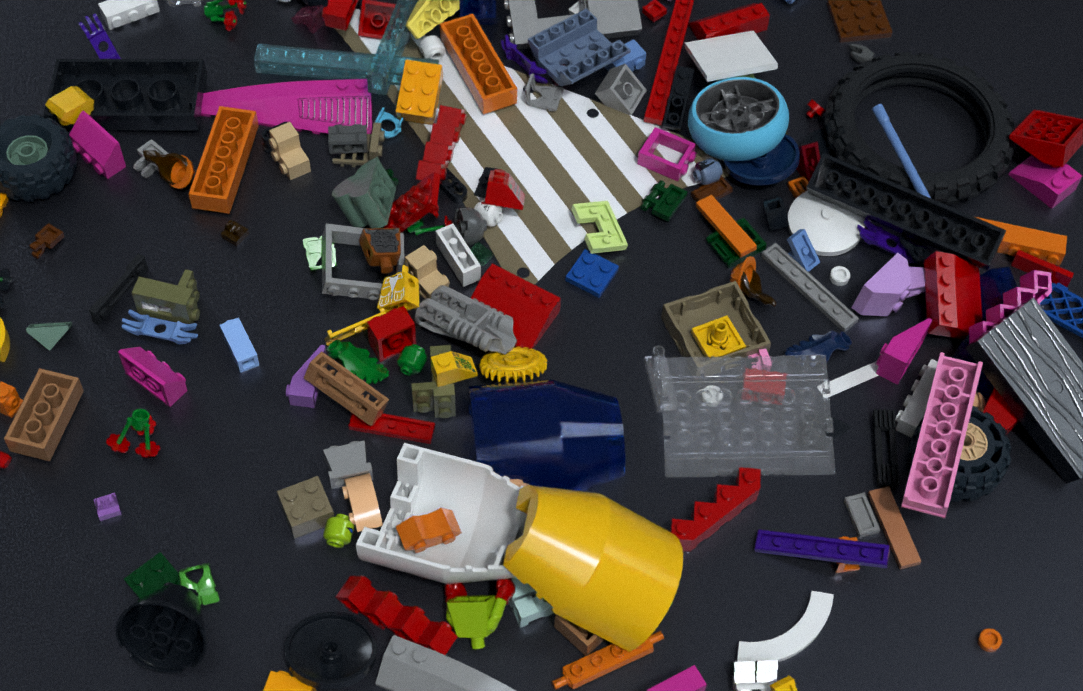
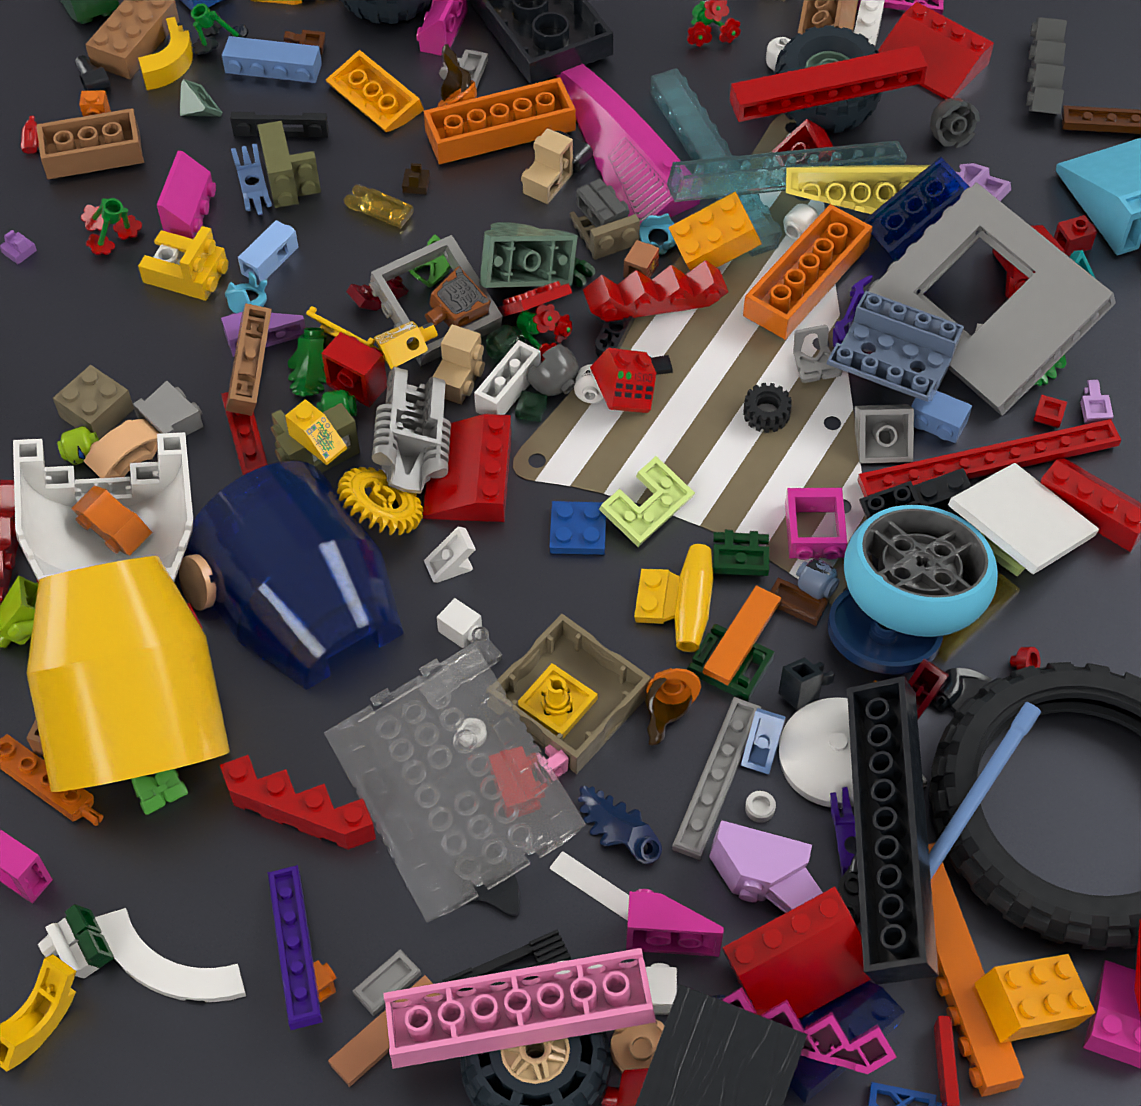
camera: 65 degrees right, 0 degrees up
none -> yellow brick [138,226,229,301]
none -> medium blue brick [222,36,322,83]
none -> medium azure piece [225,272,268,313]
none -> light orange slope [326,50,424,132]
none -> clear yellow hinge [344,185,414,229]
none -> dark red slope [346,276,409,311]
none -> white slope [424,526,476,583]
none -> white brick [437,598,483,649]
none -> clear green head [486,324,525,361]
none -> nougat brick [623,240,659,278]
none -> yellow plate [634,544,713,652]
none -> black tyre [743,383,792,433]
none -> light orange brick [974,954,1096,1043]

